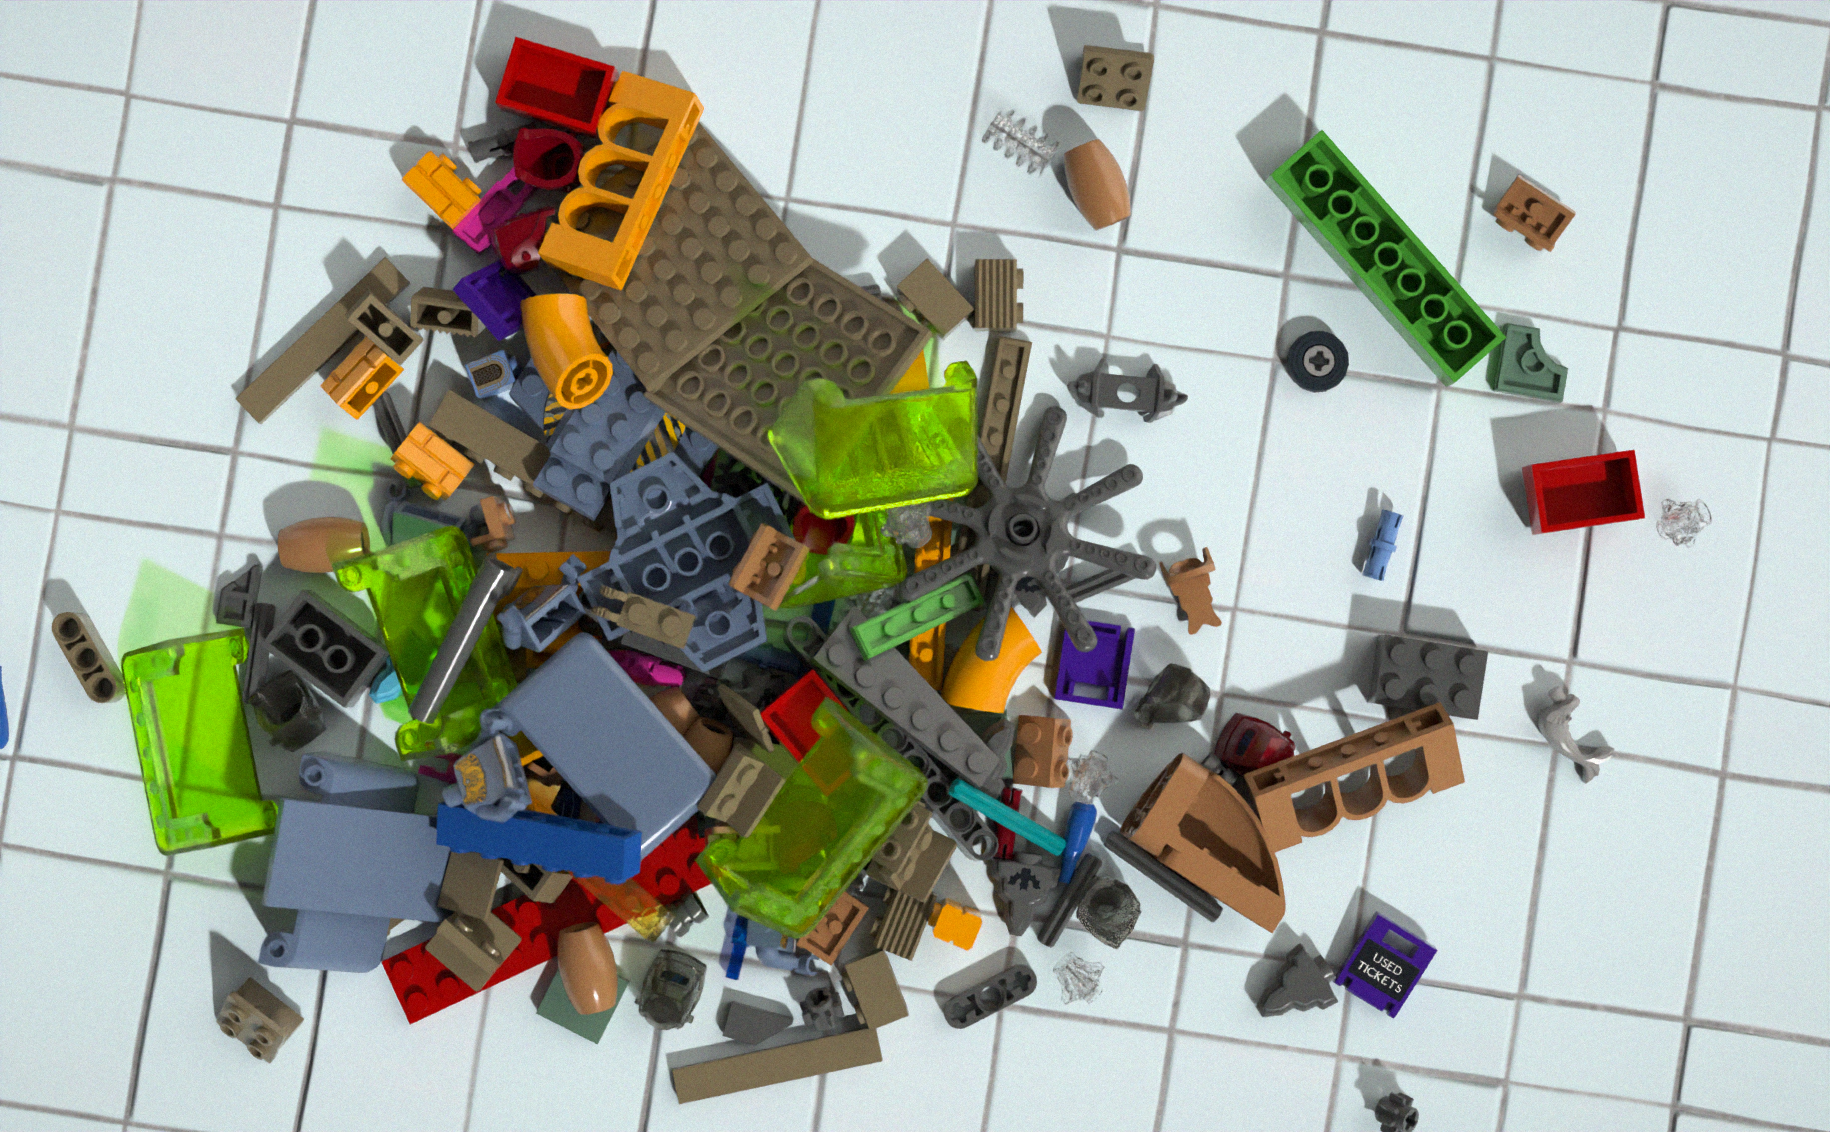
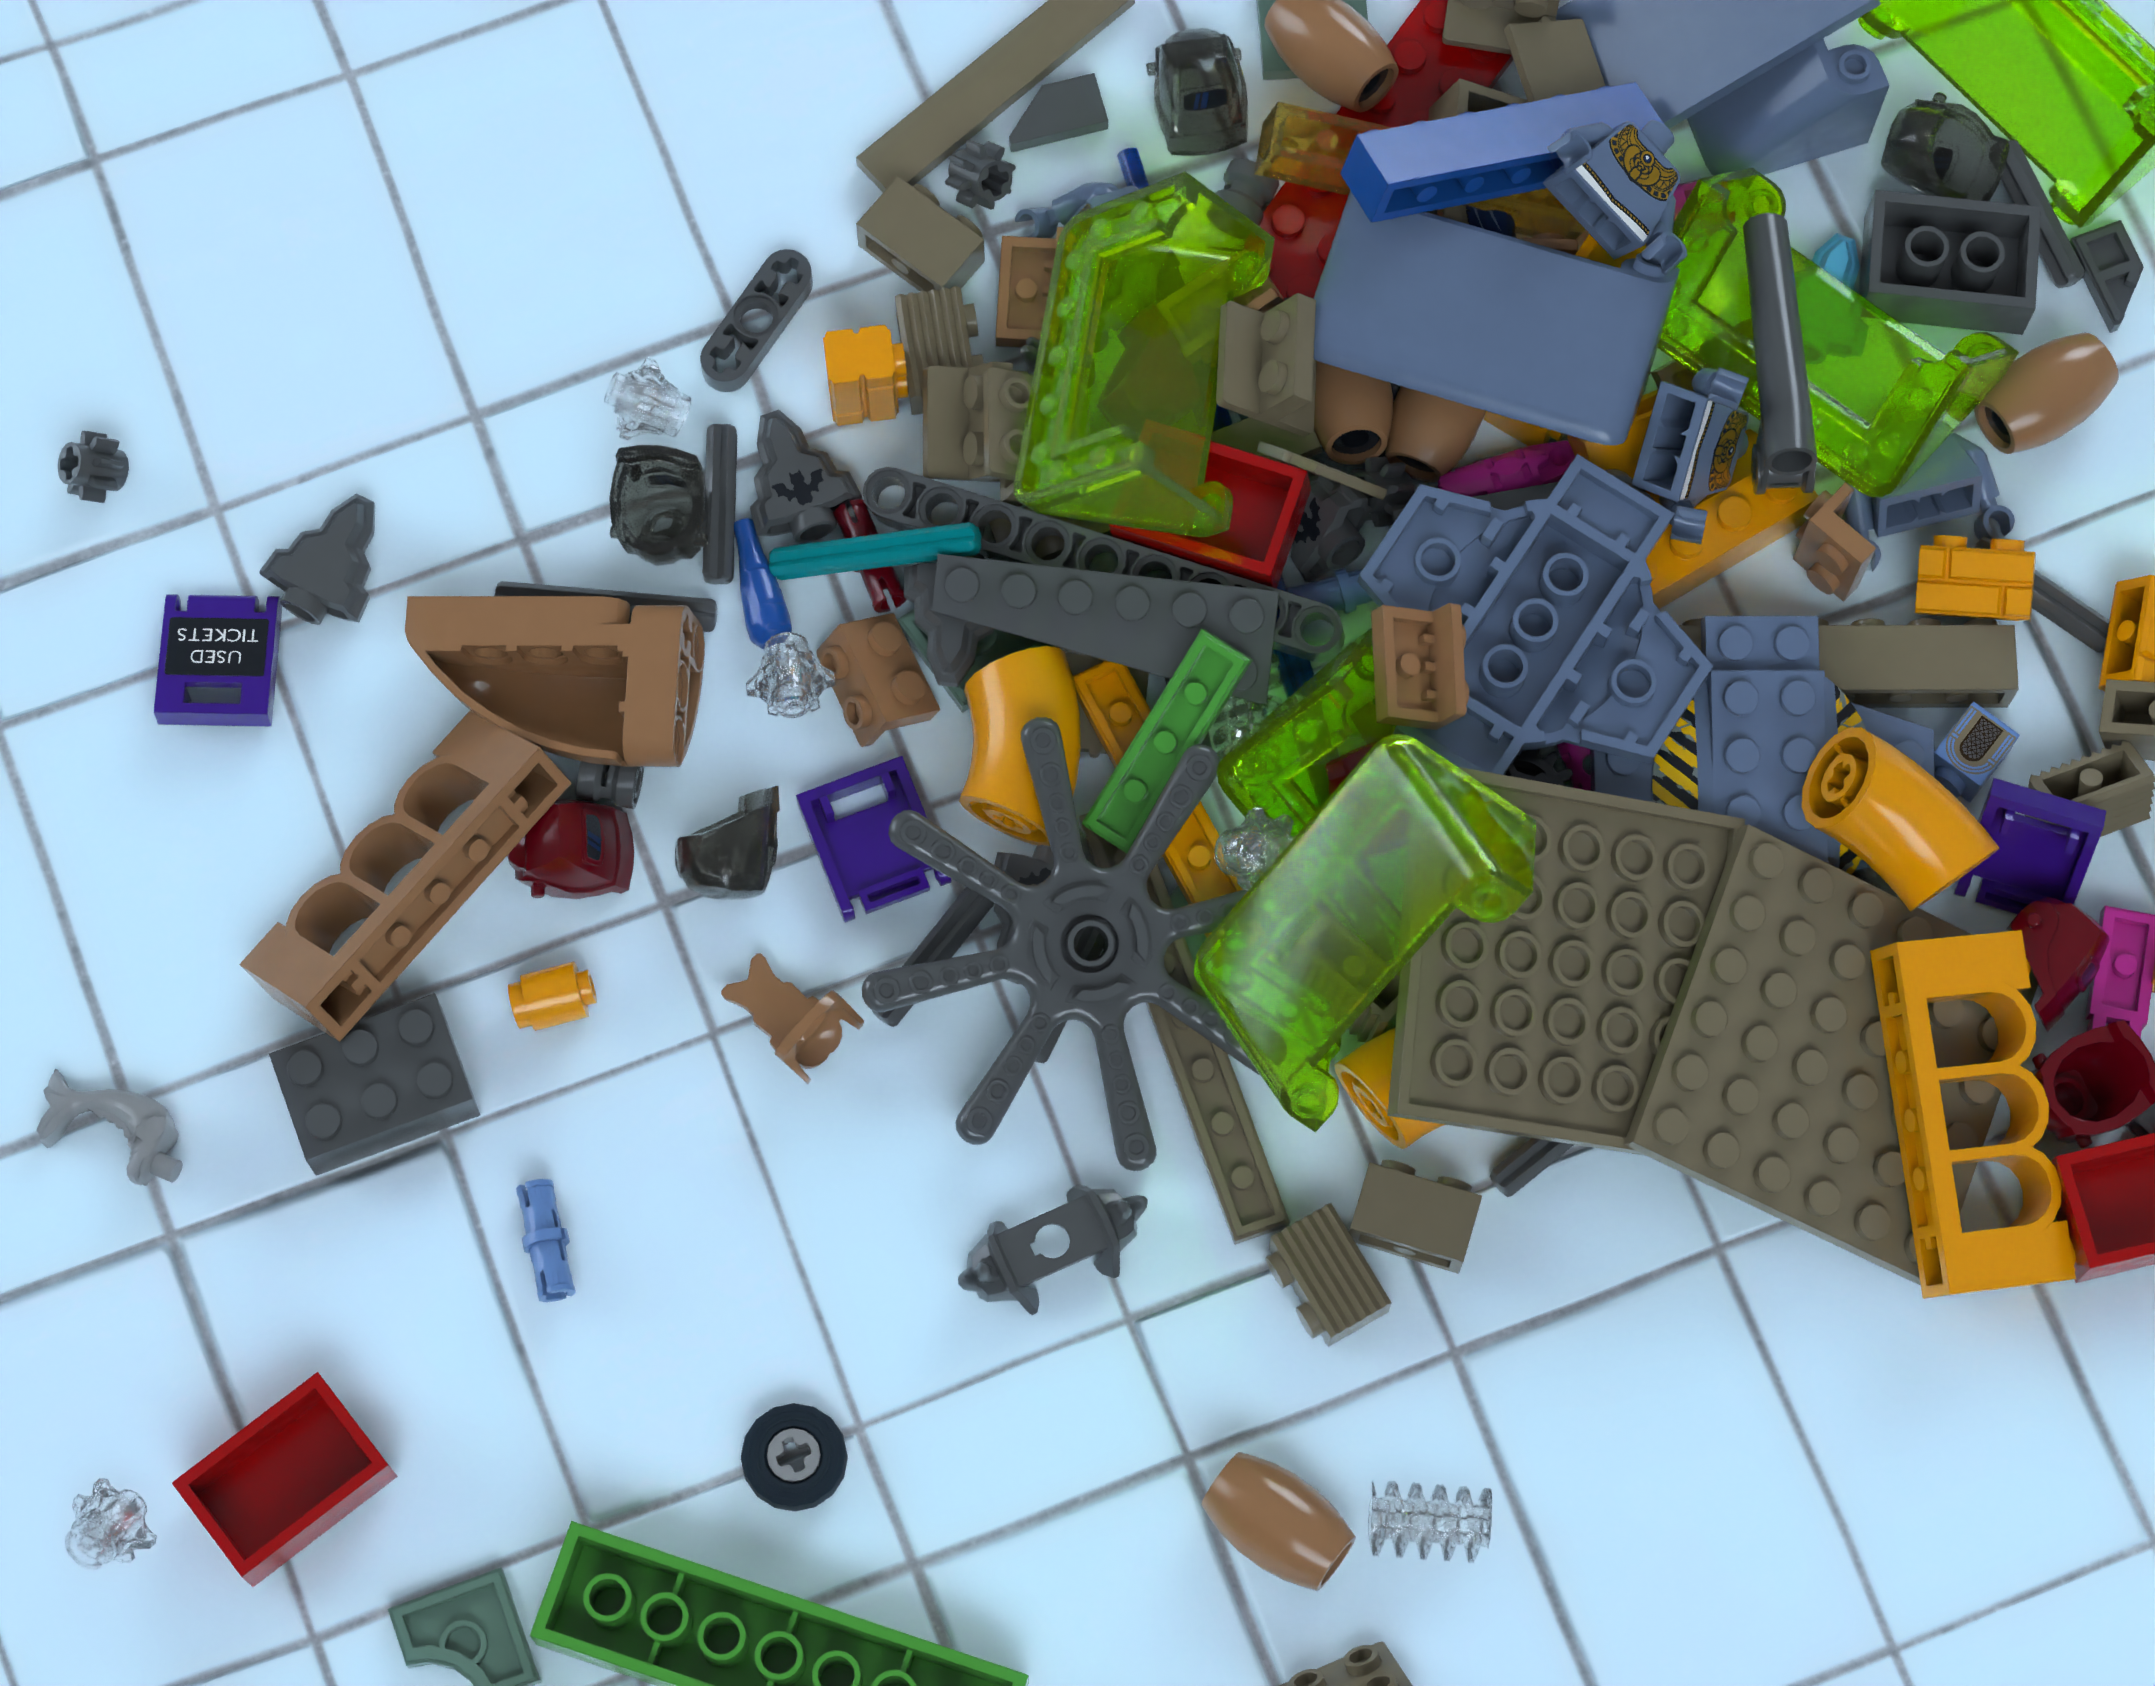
camera: 150 degrees right, 15 degrees down
dark tan hinge [591,585,696,649] -> none
none -> light orange brick [508,961,597,1031]

